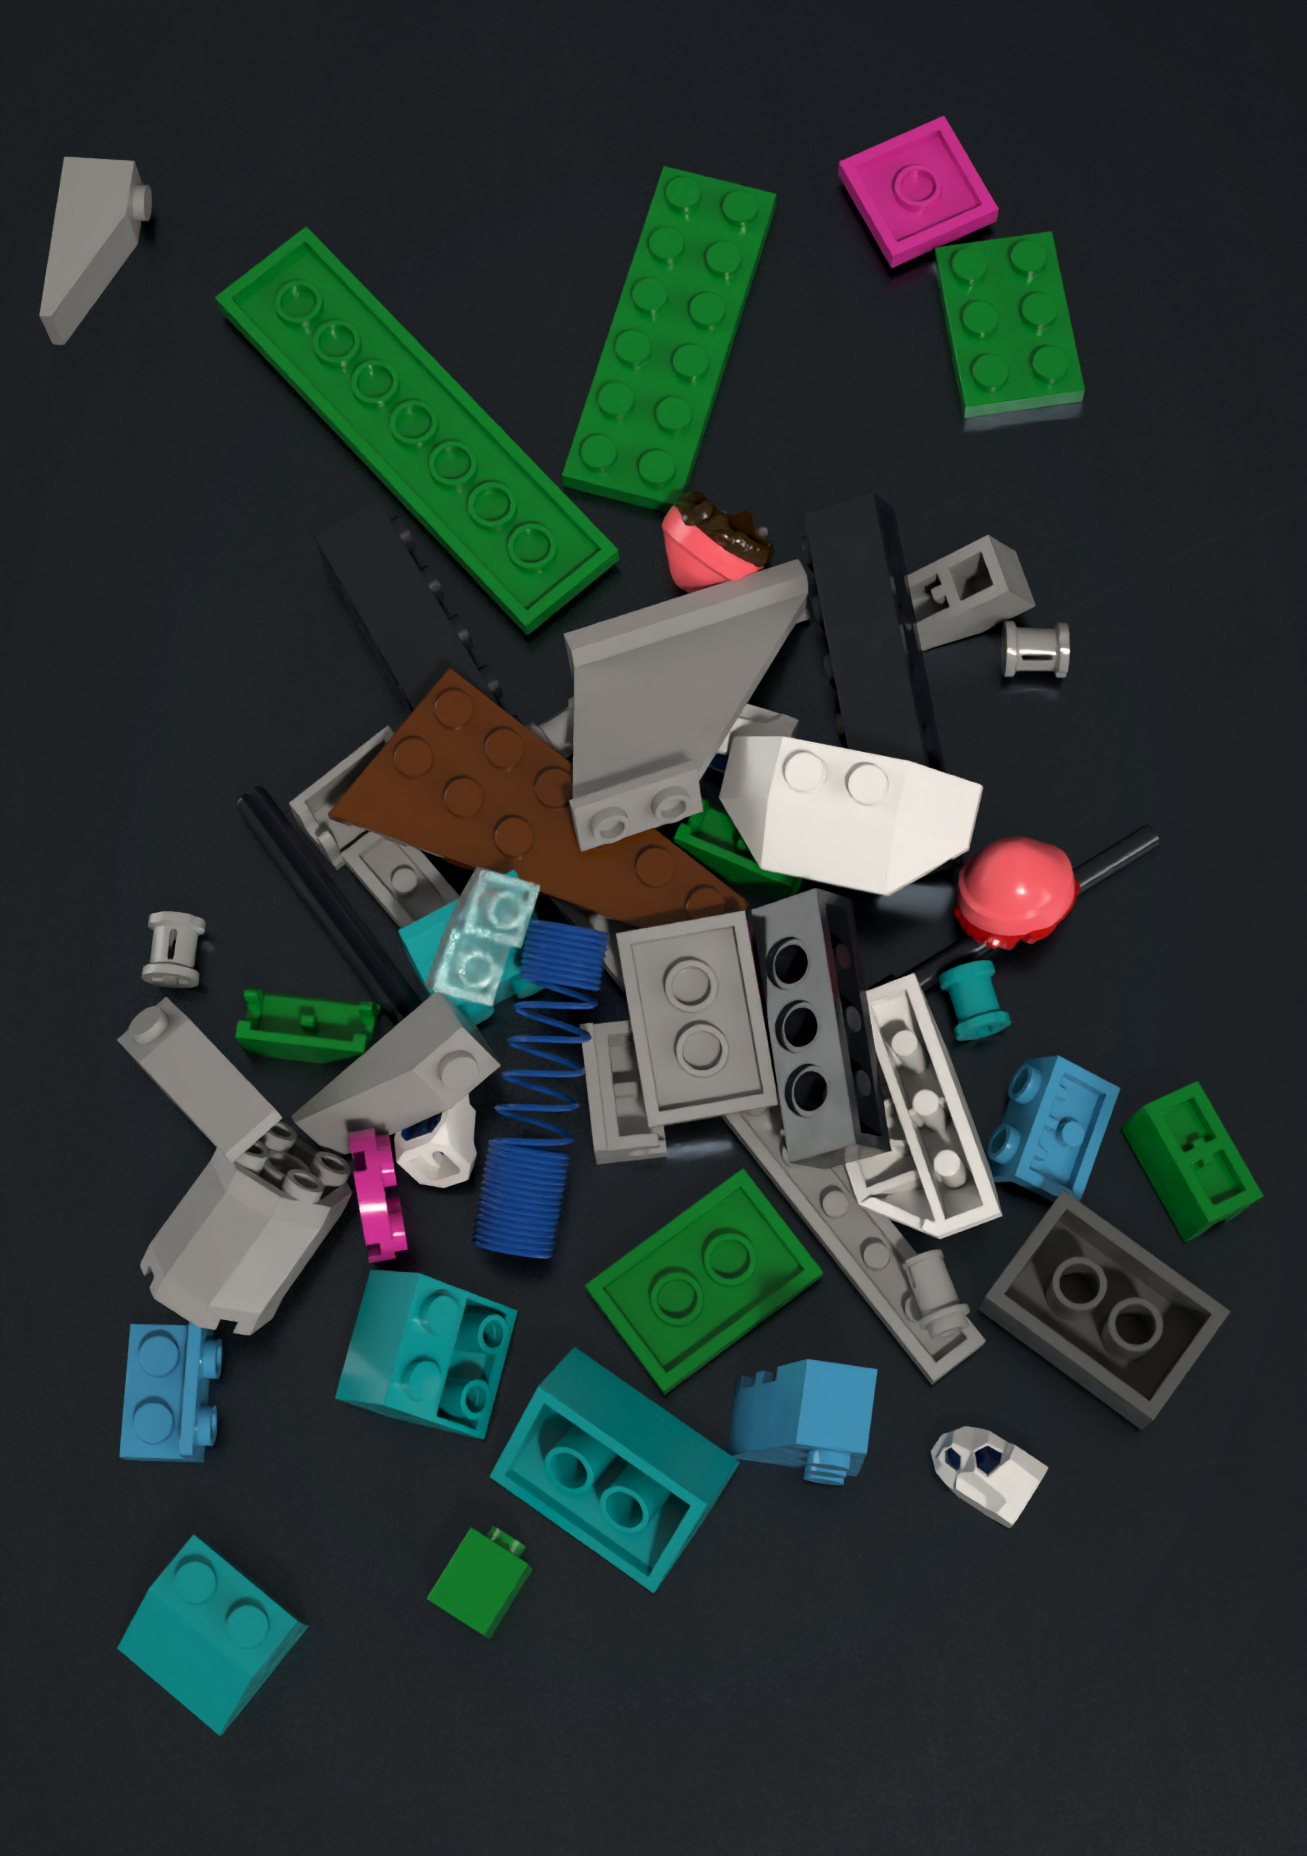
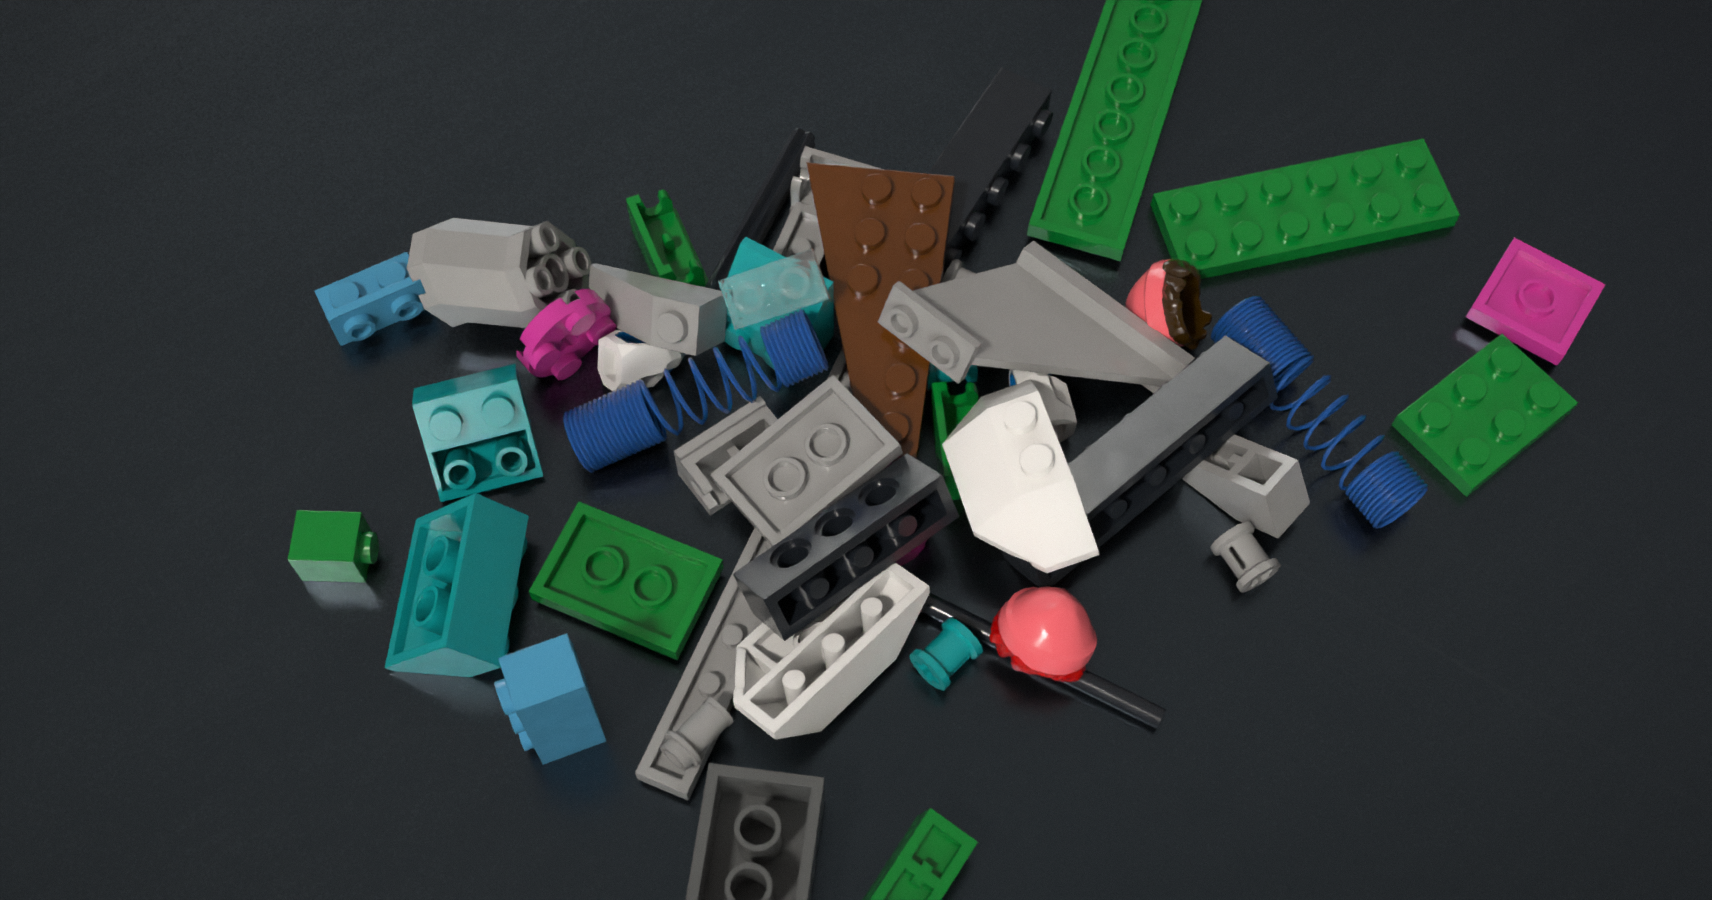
camera: 55 degrees right, 10 degrees down
light grey slope [117,997,282,1163] -> none
teal slope [117,1534,309,1736] -> none
light grey bush [141,911,206,988] -> none
white rock [931,1426,1049,1528] -> none
dark azure bracket [987,1055,1120,1203] -> none
none -> blue piece [1210,296,1428,529]

